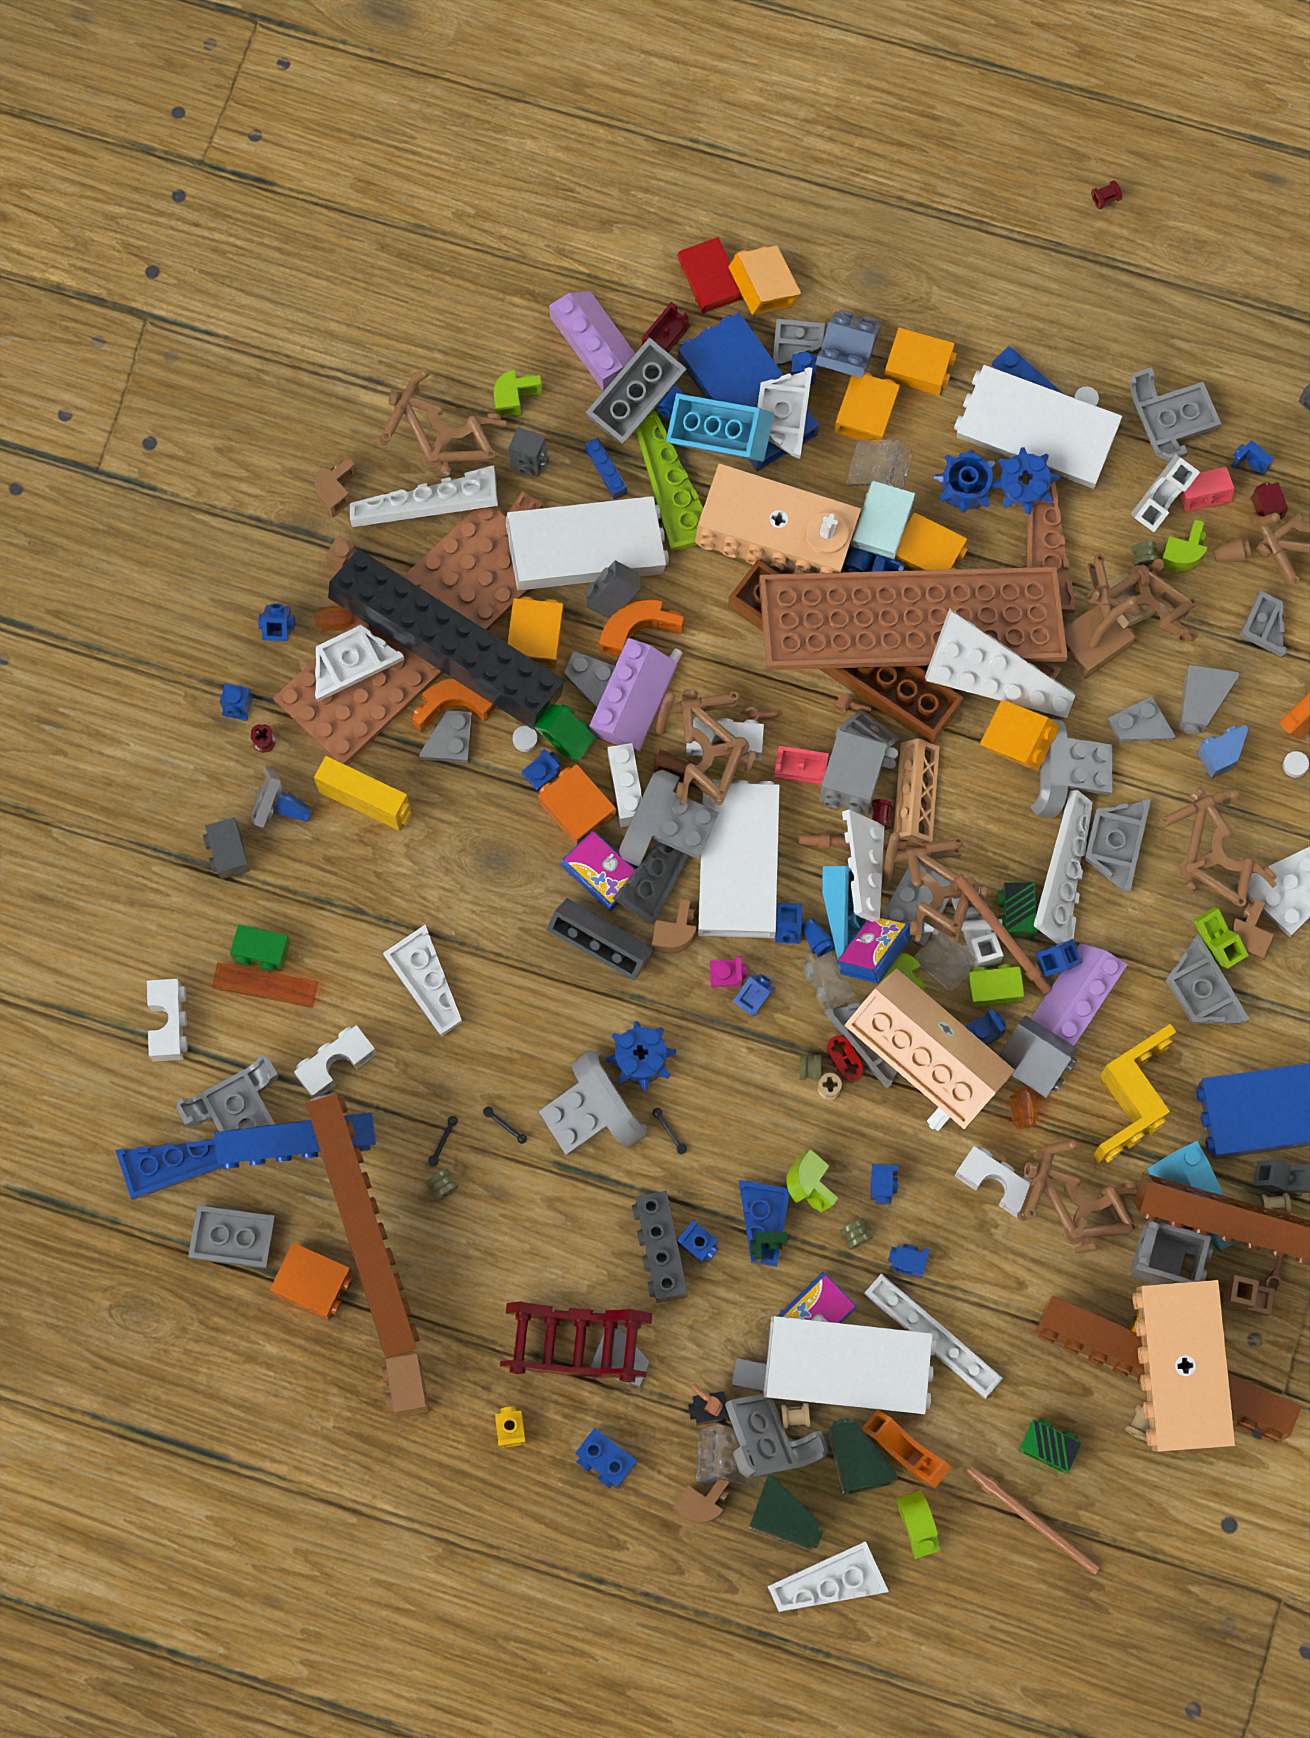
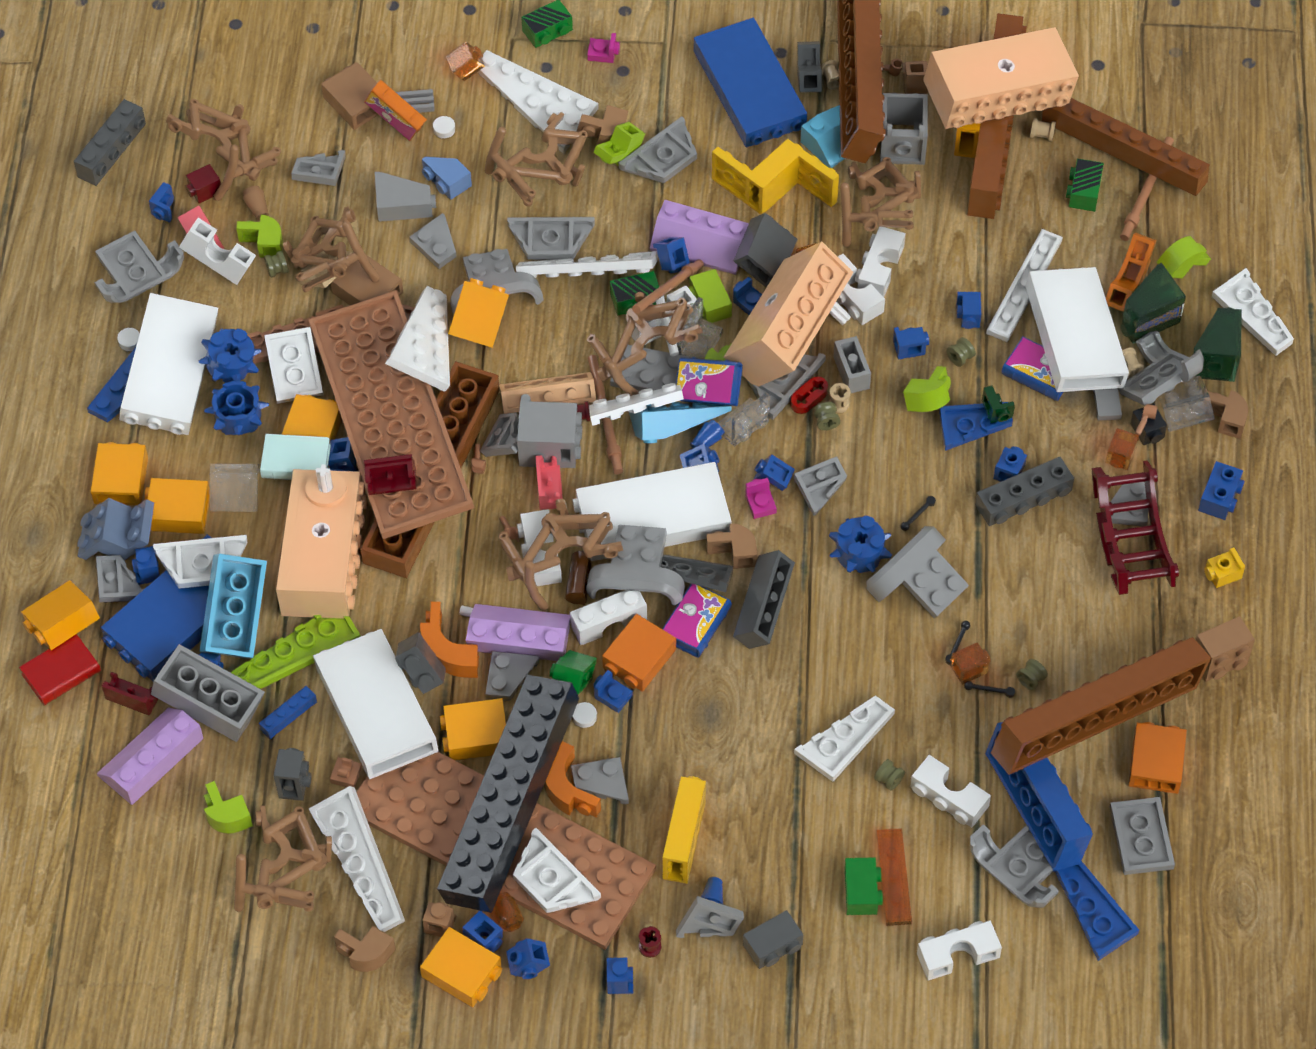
camera: 105 degrees left, 15 degrees down
none -> white plate [264,327,323,404]
none -> dark red hinge [364,454,417,495]
none -> light orange brick [420,927,502,1008]
none -> blue brick [463,911,503,952]
none -> light grey wing [794,456,847,516]
none -> light grey brick [833,336,871,393]
none -> white arch [837,254,885,325]
none -> olive wheel [874,759,905,791]
none -> clear orange brick [950,642,991,685]
none -> dark orange brick [1042,98,1210,196]
none -> clear orange brick [1105,428,1139,470]

